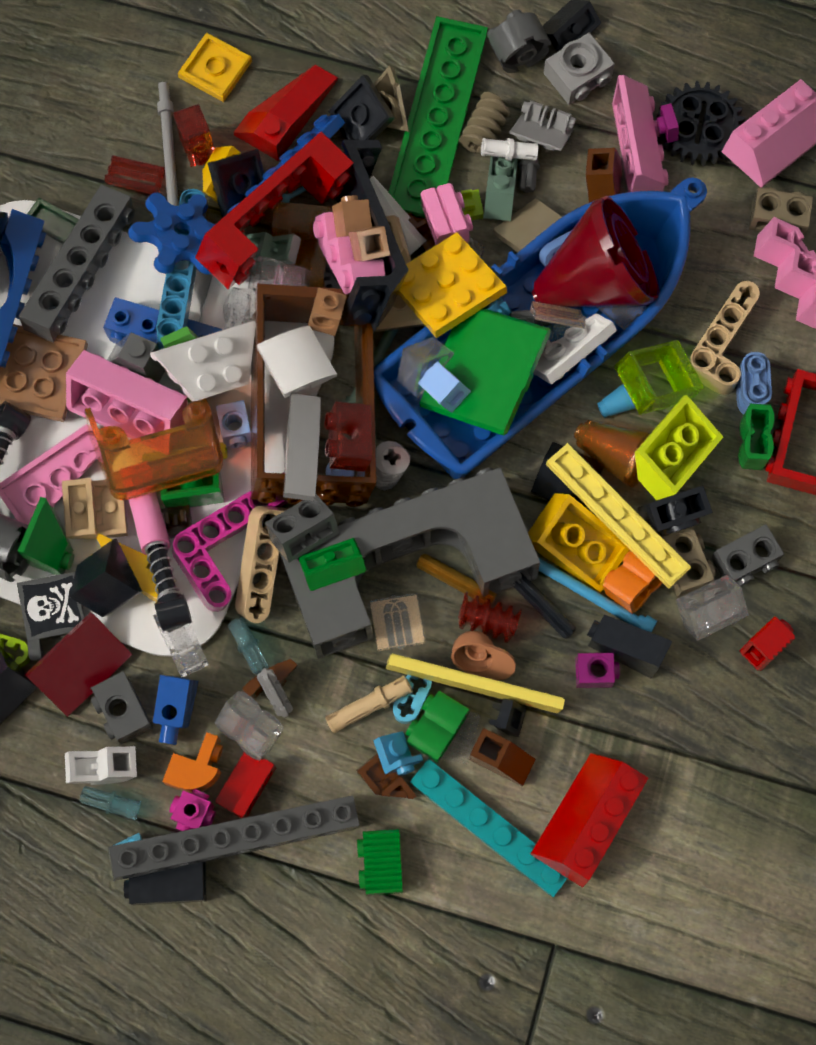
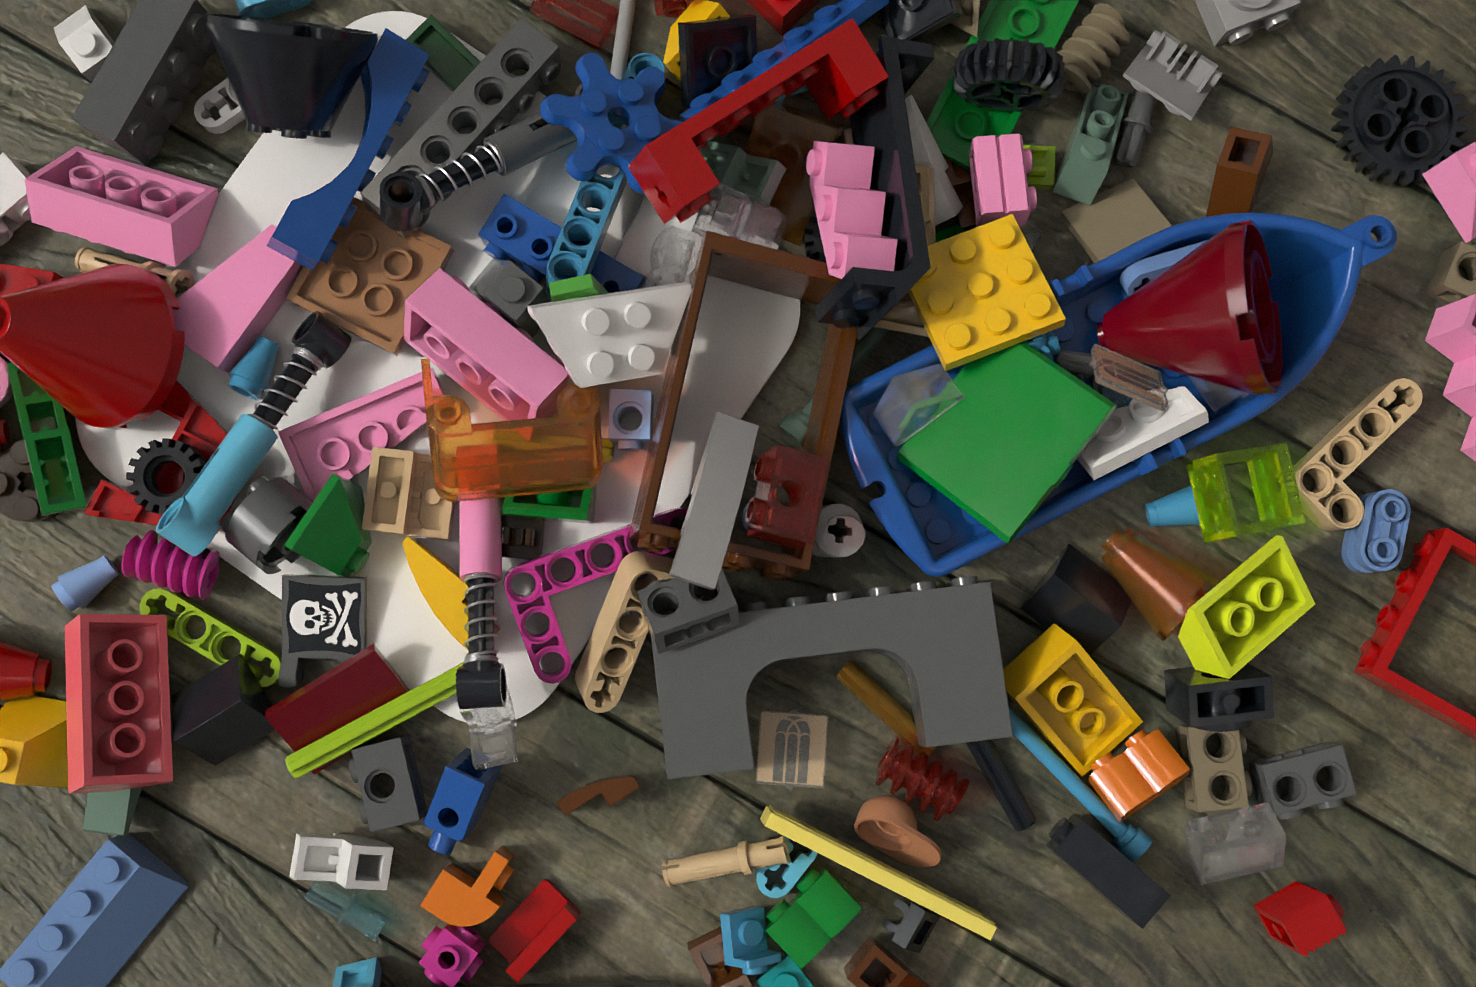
camera: 15 degrees right, 10 degrees up
black slope [69,539,142,617] -> none
clear brick [215,691,284,761] -> none
clear light blue axle [228,617,268,675] -> none
white slope [257,325,337,398] -> none
light grey axle [257,668,293,718] -> none
green slope [298,538,366,591] -> none
medium nougat brick [308,287,347,336] -> none
medium nougat brick [332,195,372,237] -> none
medium nougat brick [348,226,390,261] -> none
light blue brick [418,361,471,413] -> none
white pin [481,138,538,161] -> none
light yellow tile [546,443,691,589] -> none
magenta brick [575,653,620,688] -> none
bright pink slope [612,75,668,192] -> none
magenta plate [657,103,679,143] -> none
green brick [738,403,774,470] -> none
none -> lime axle [285,662,464,778]
none -> piece [379,84,583,231]
none -> black gear [953,37,1066,113]

